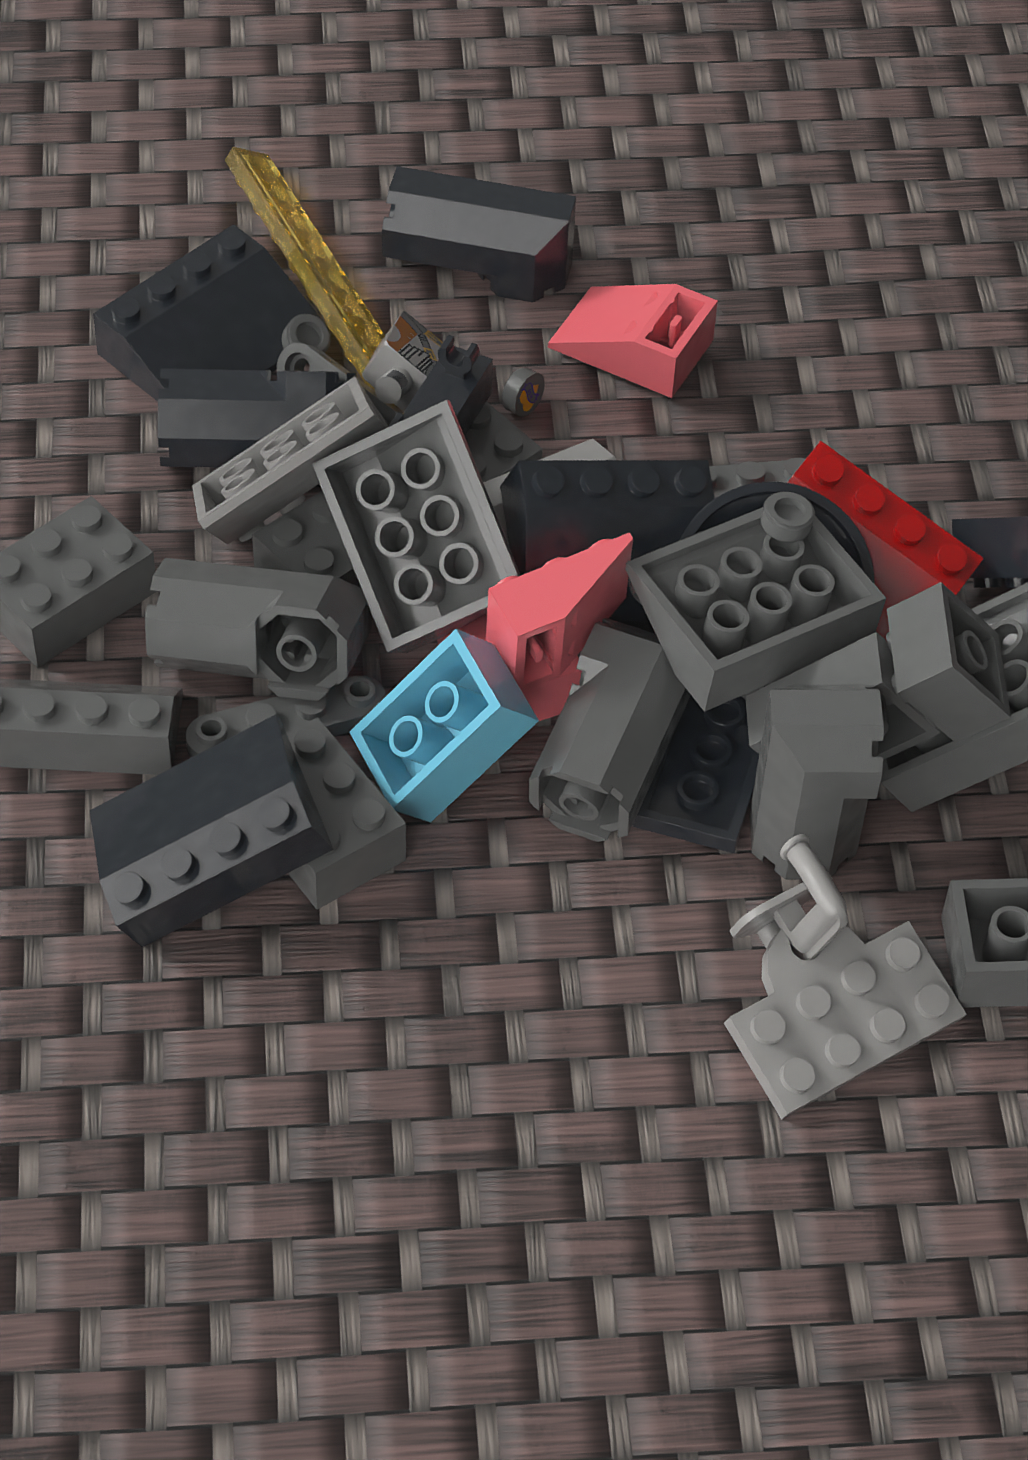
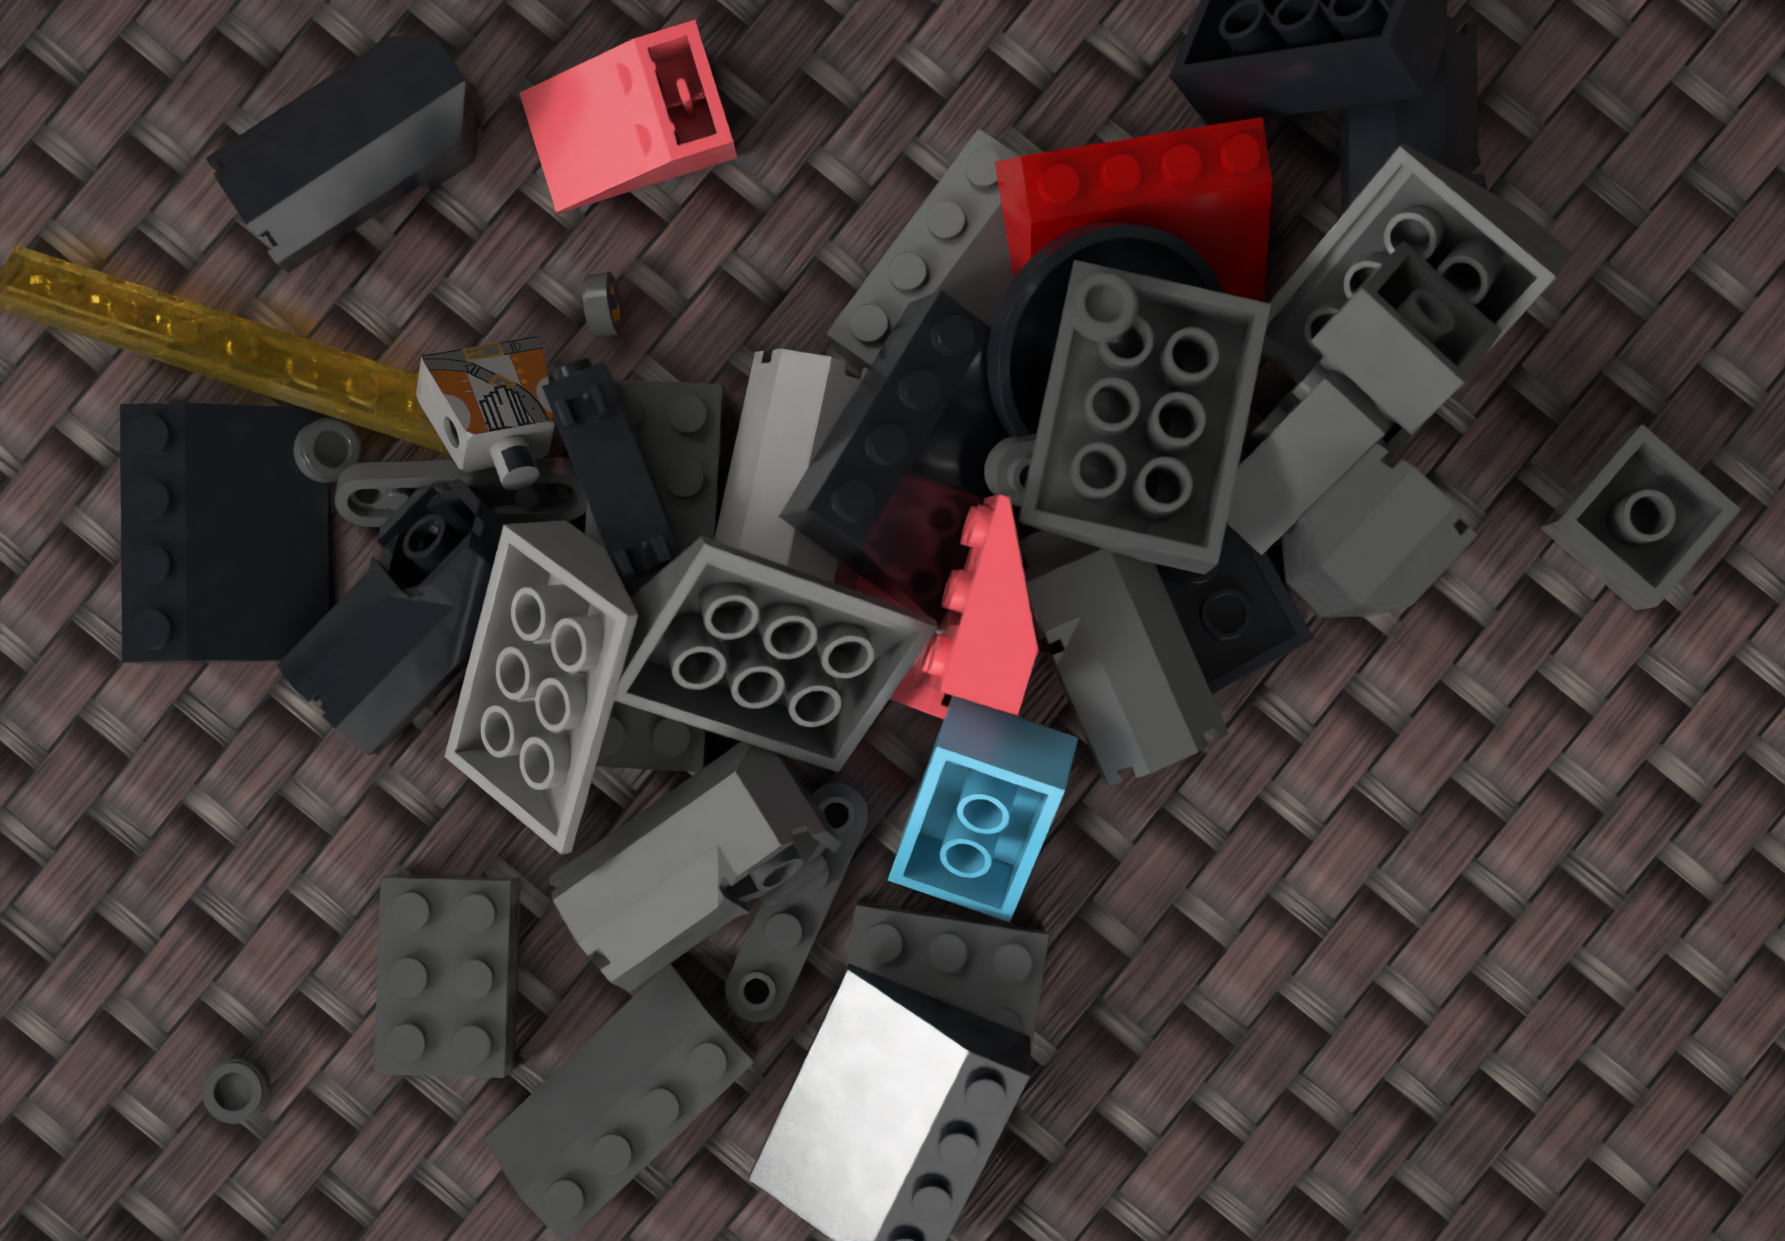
camera: 45 degrees left, 35 degrees up
light grey plate [724,834,967,1120] -> none

